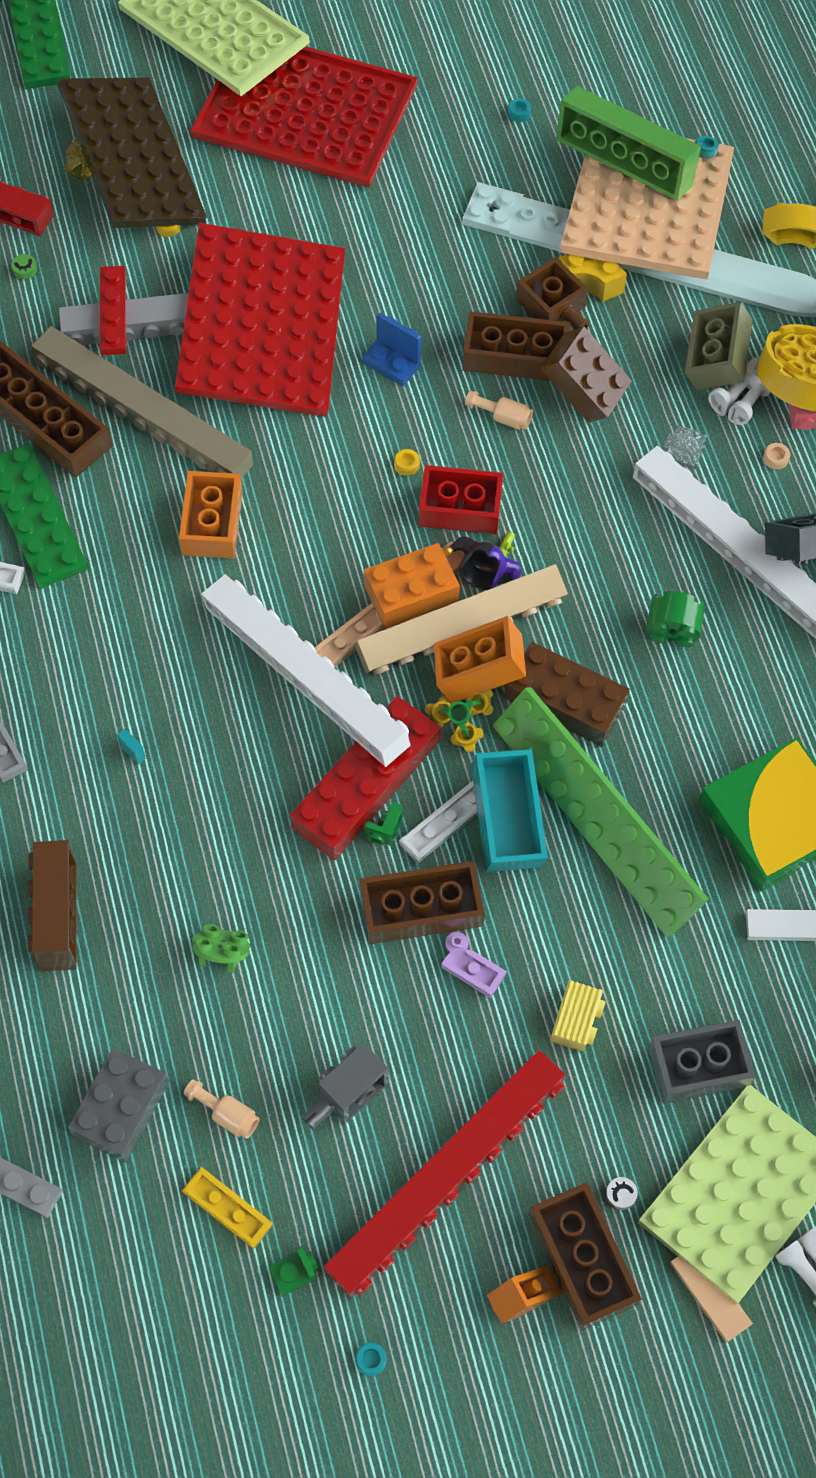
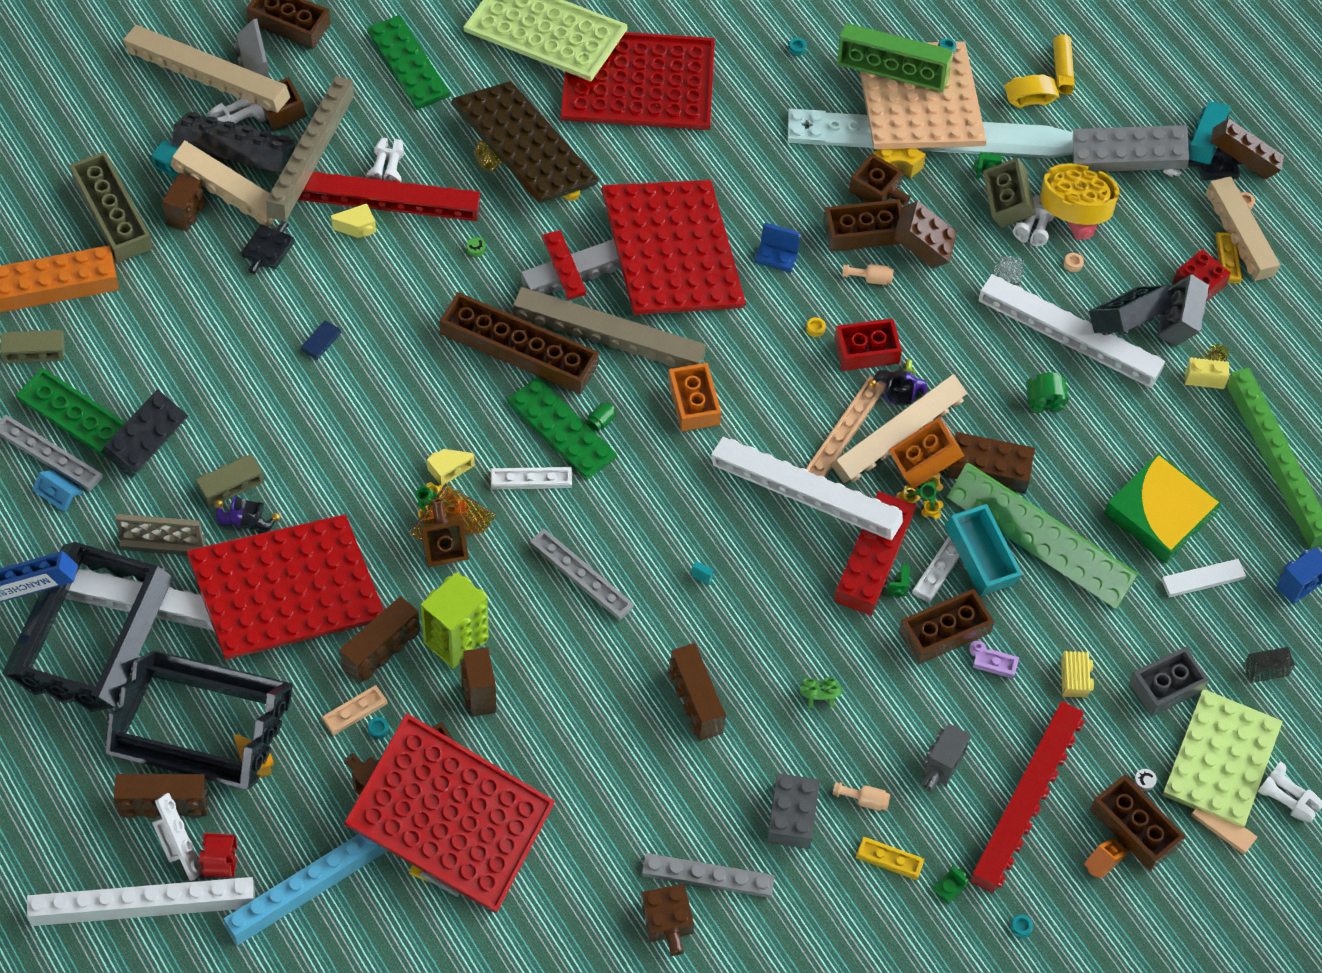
camera: 20 degrees left, 5 degrees down
orange brick [364,543,460,629] -> none
none -> green brick [587,402,616,432]
none -> green bracket [973,152,1002,178]

